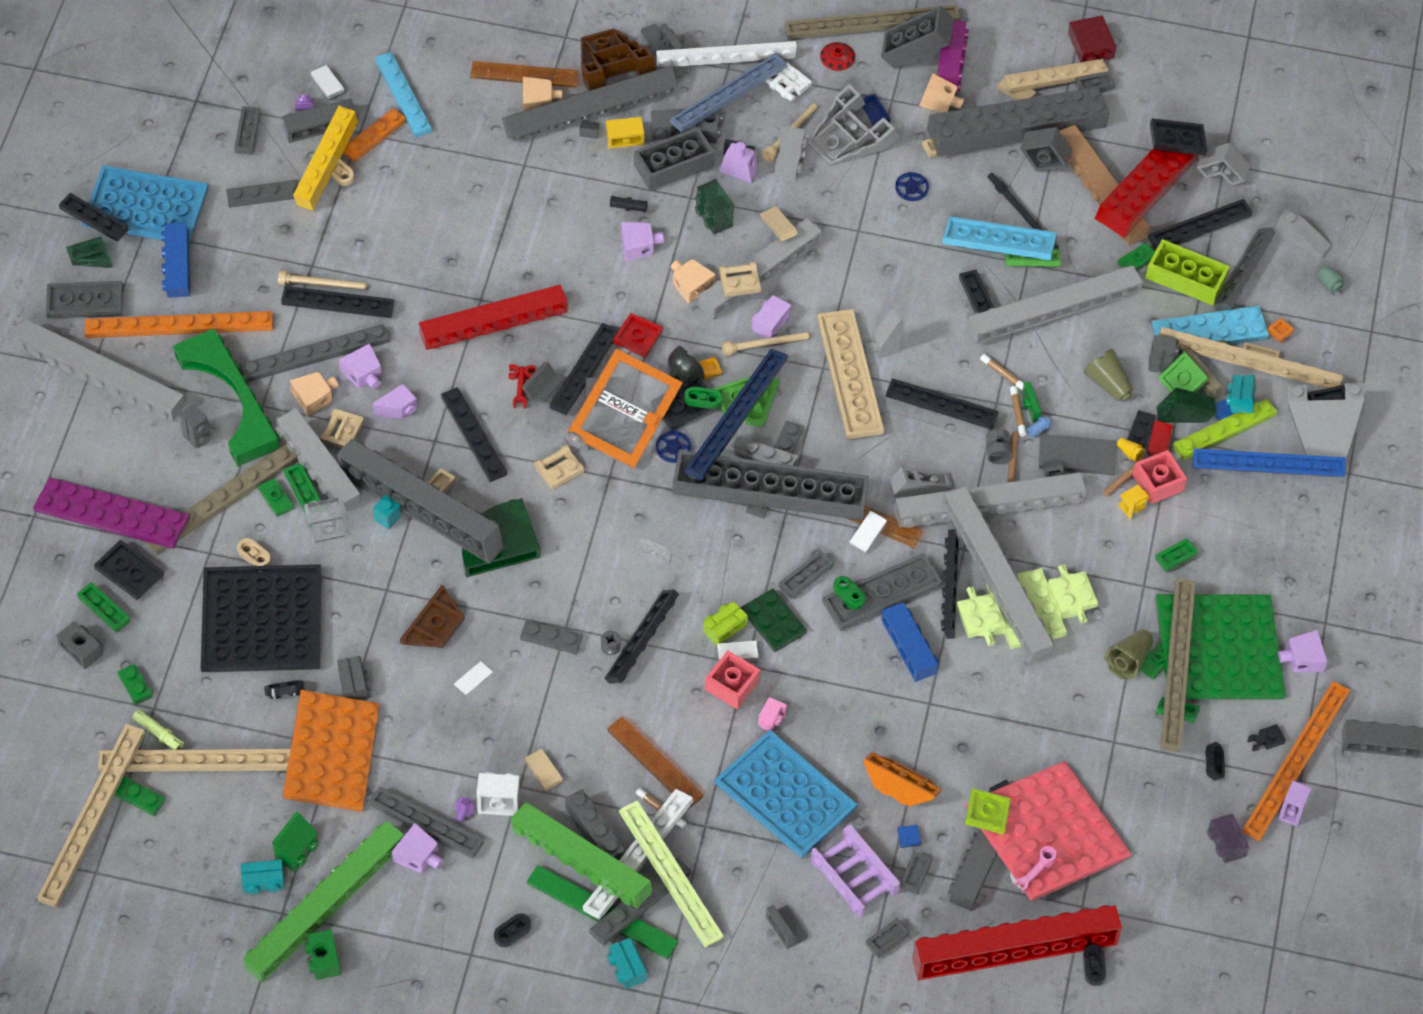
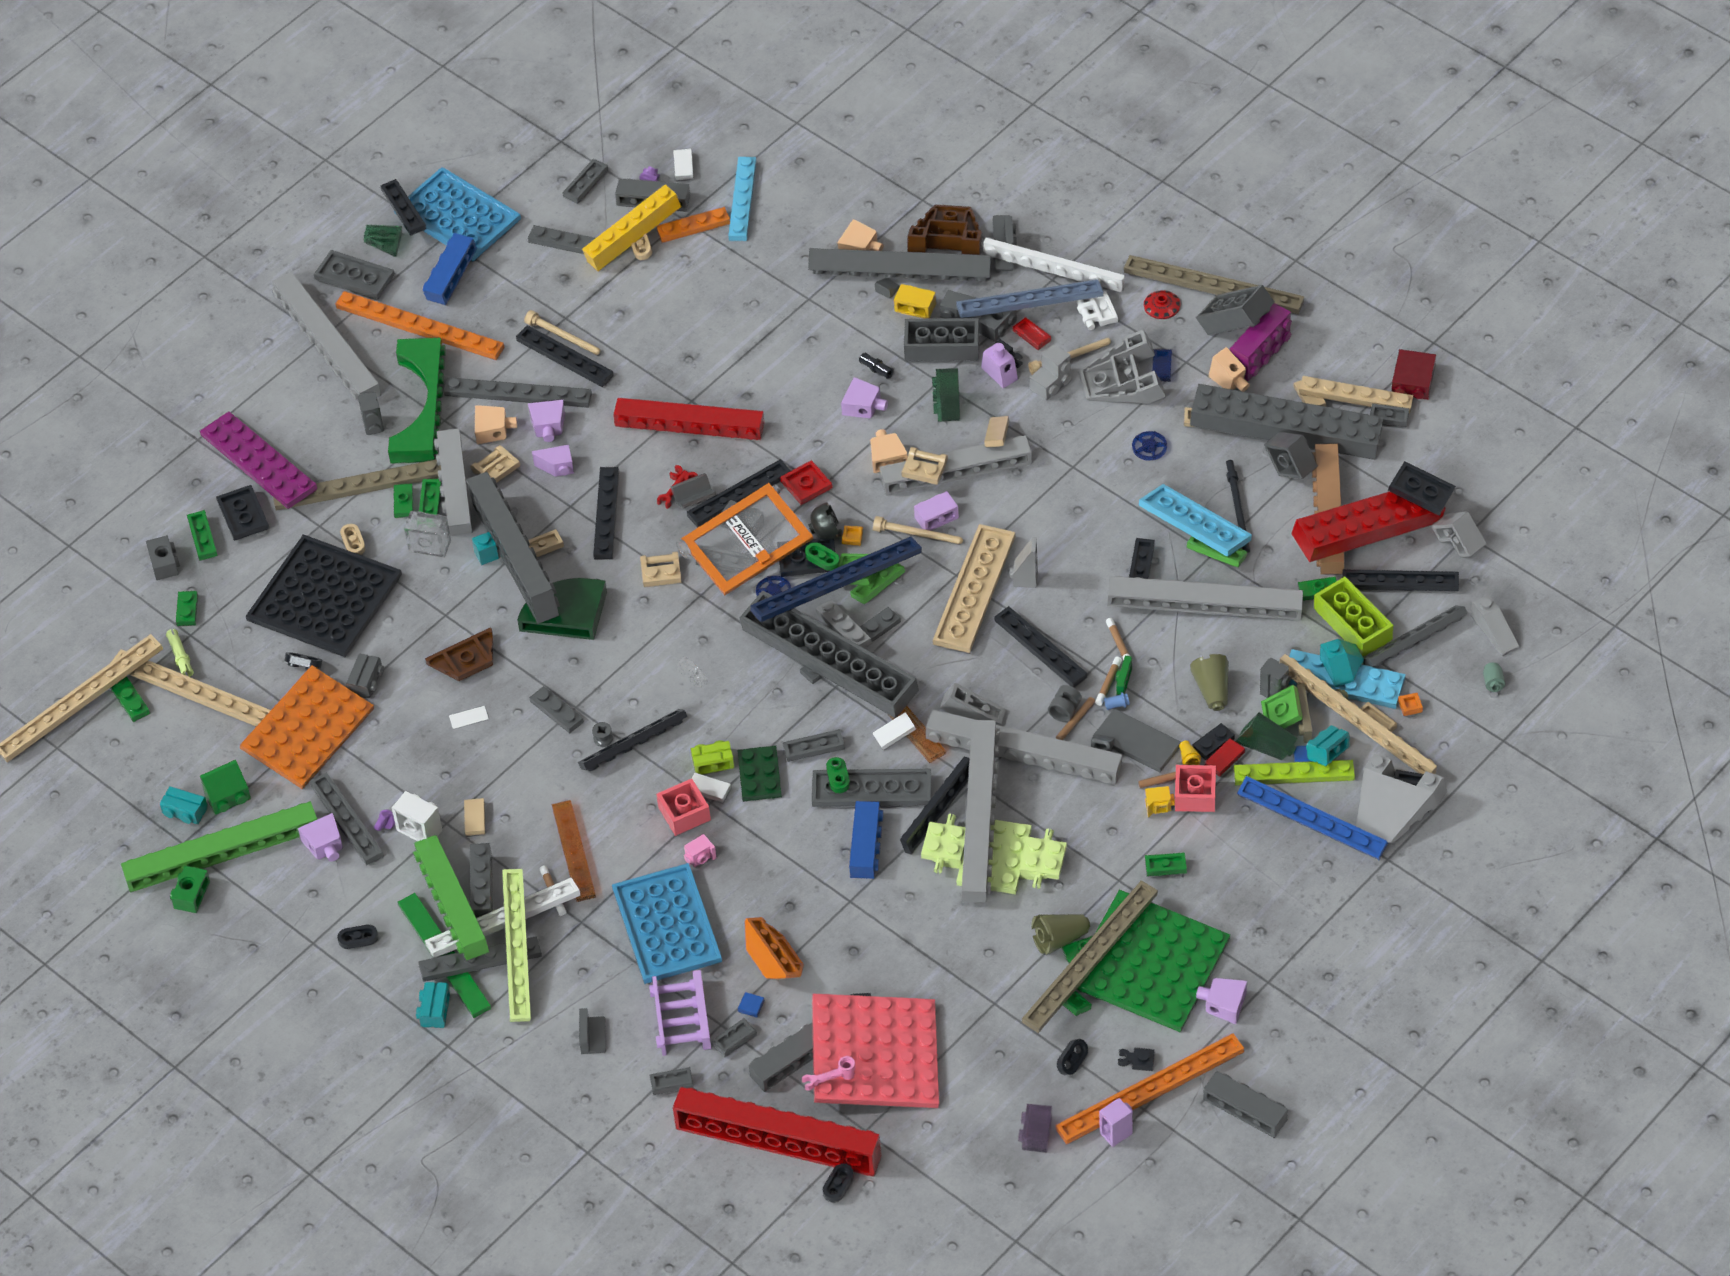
camera: 35 degrees right, 5 degrees down
clear orange tile [470,61,578,88] -> none
lime tile [964,788,1011,835] -> none
none -> red tile [1012,317,1051,350]
none -> teal slope [1320,638,1364,687]

